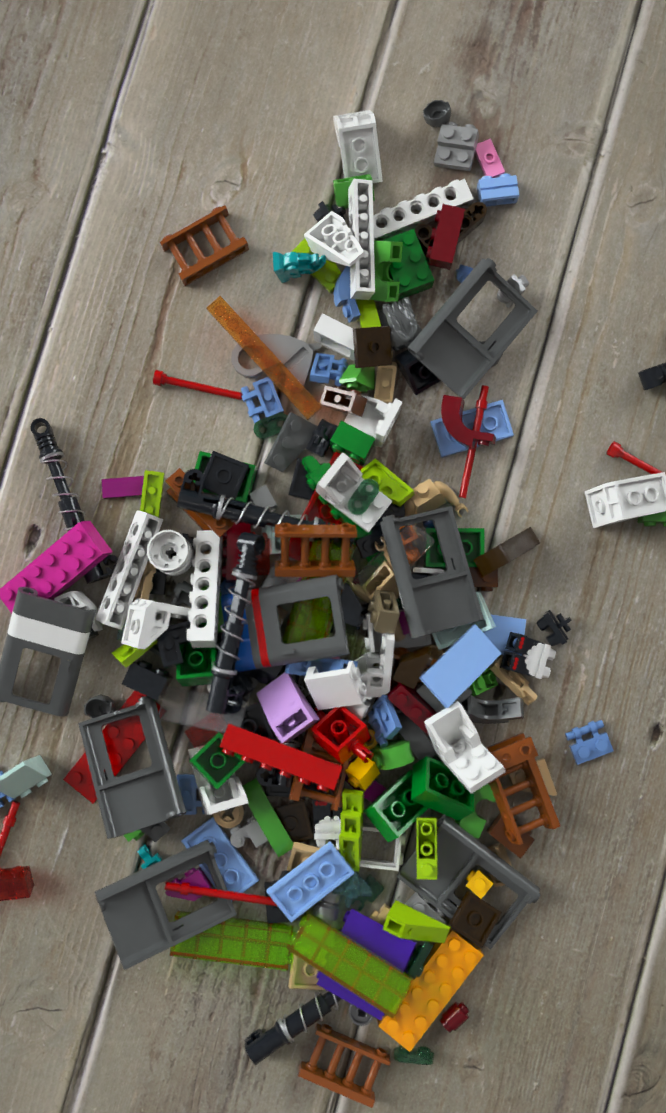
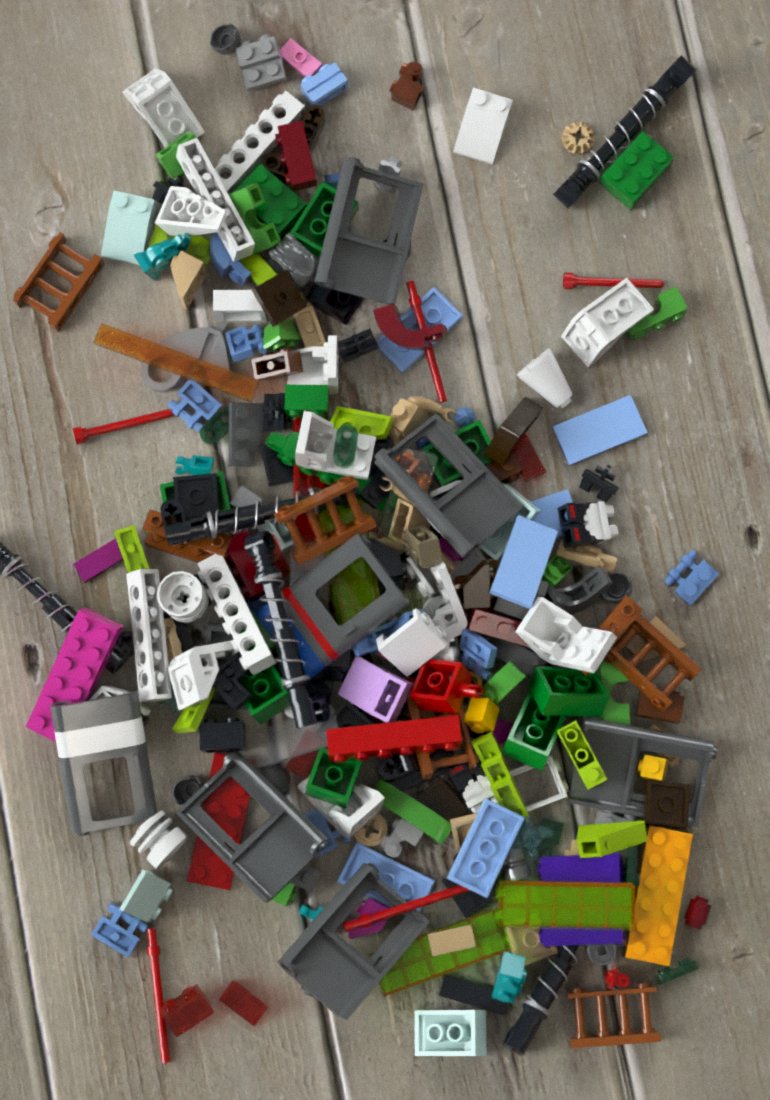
camera: 25 degrees left, 5 degrees down
none -> light aqua slope [101,191,157,266]
none -> white wheel [130,810,189,869]
none -> tan slope [170,251,207,310]
none -> teal plate [175,455,214,475]
none -> clear red hinge [219,980,269,1027]
none -> dark grey hair [259,764,290,794]
none -> green brick [290,182,359,258]
none -> black hips [338,329,379,364]
none -> copper brick [390,61,423,111]
none -> light aqua slope [415,1010,487,1056]
none -> tan slope [428,925,476,956]
none -> black tile [439,974,506,1015]
none -> white slope [453,87,513,165]
none -> medium blue plate [454,407,476,428]
none -> teal brick [492,951,527,1003]
none -> clear red hinge [513,433,546,483]
none -> white cone [516,348,573,408]
none -> light blue tile [552,395,647,466]
none -> dark grey hair [601,572,632,604]
none -> red hinge [604,966,630,989]

